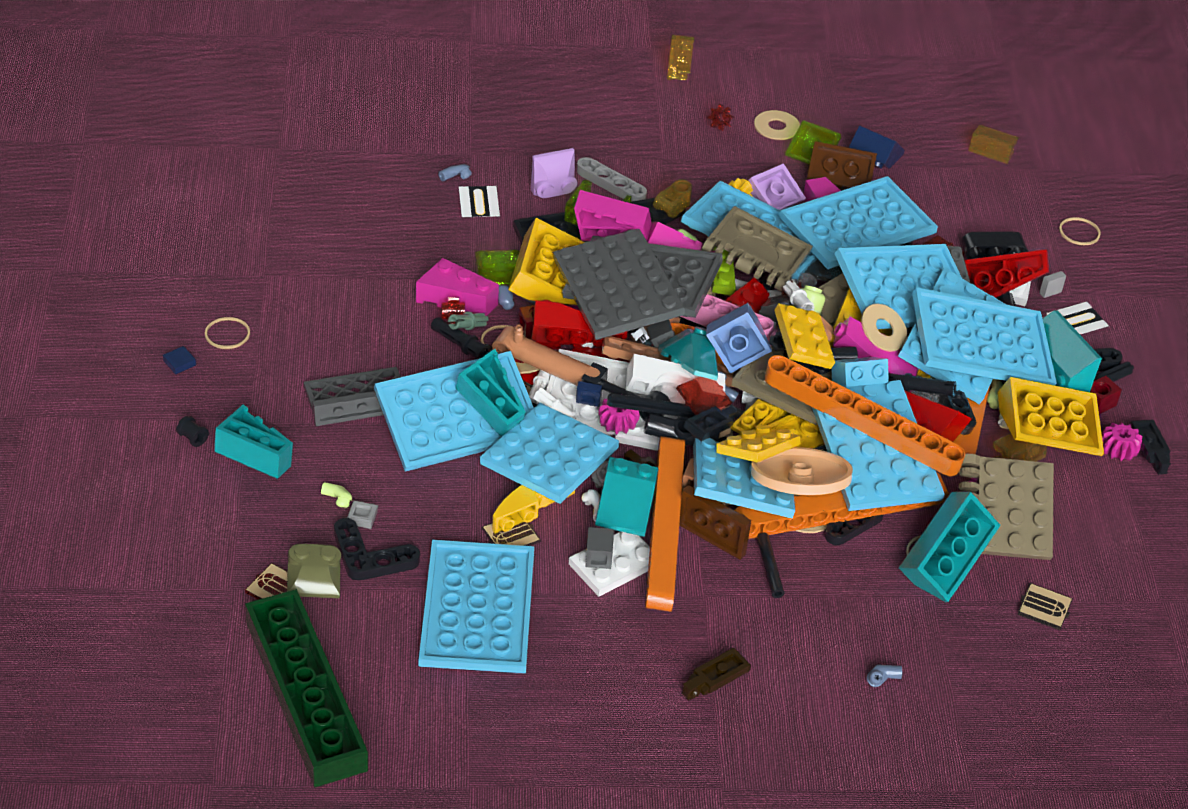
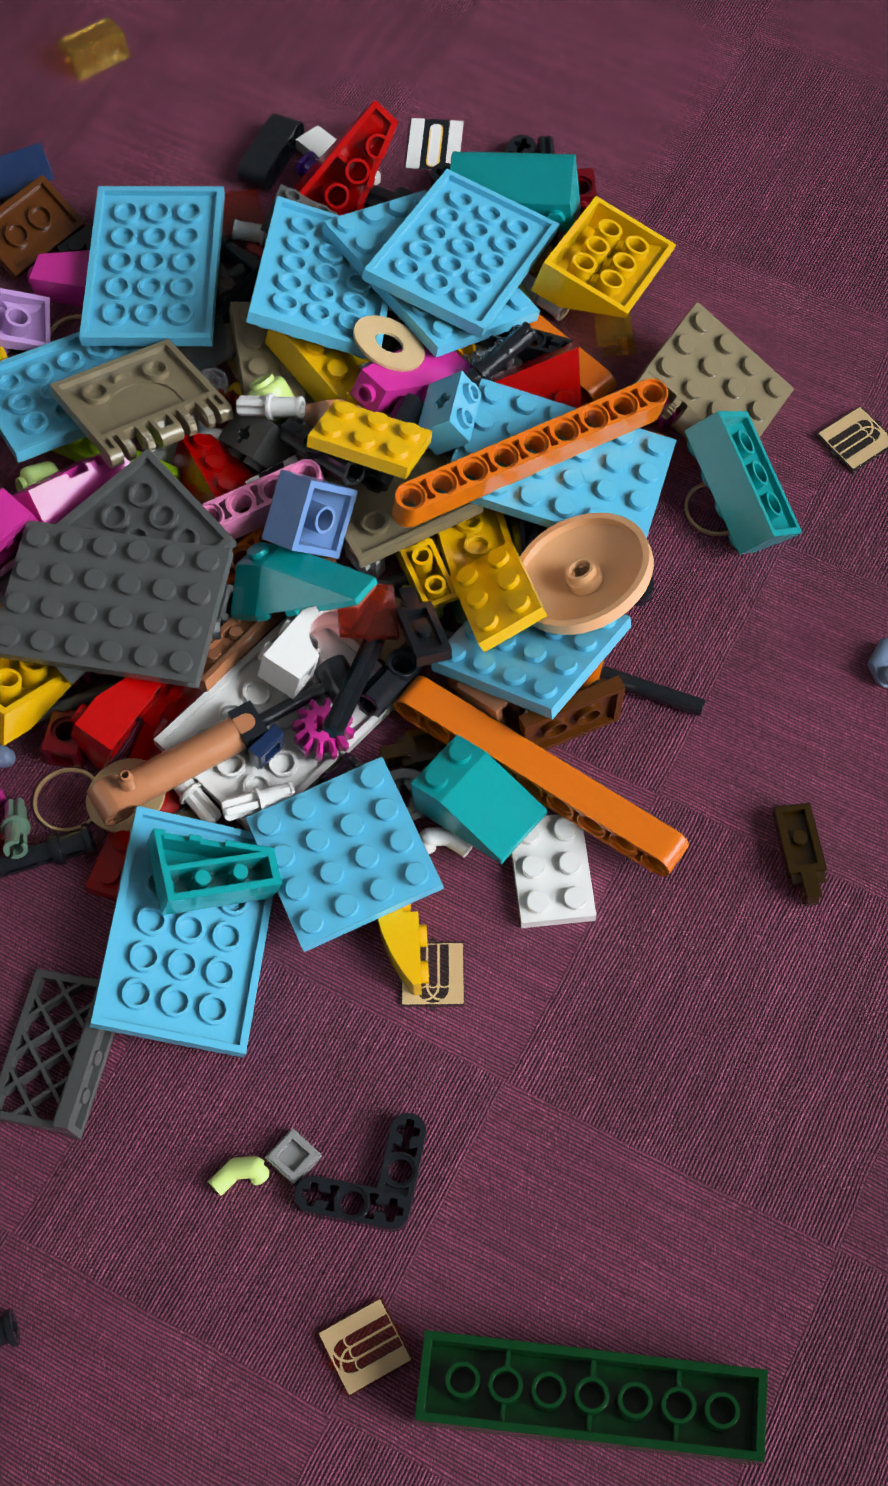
camera: 55 degrees left, 20 degrees up
teal wedge [215,404,293,479] -> none
olive slope [287,544,341,598] -> none
medium azure plate [419,540,534,673] -> none
dark grey panel [585,527,614,569] -> none
tan piece [1059,217,1101,245] -> none
dark pink gear [1102,422,1142,461] -> none
black hinge [1130,420,1171,475] -> none

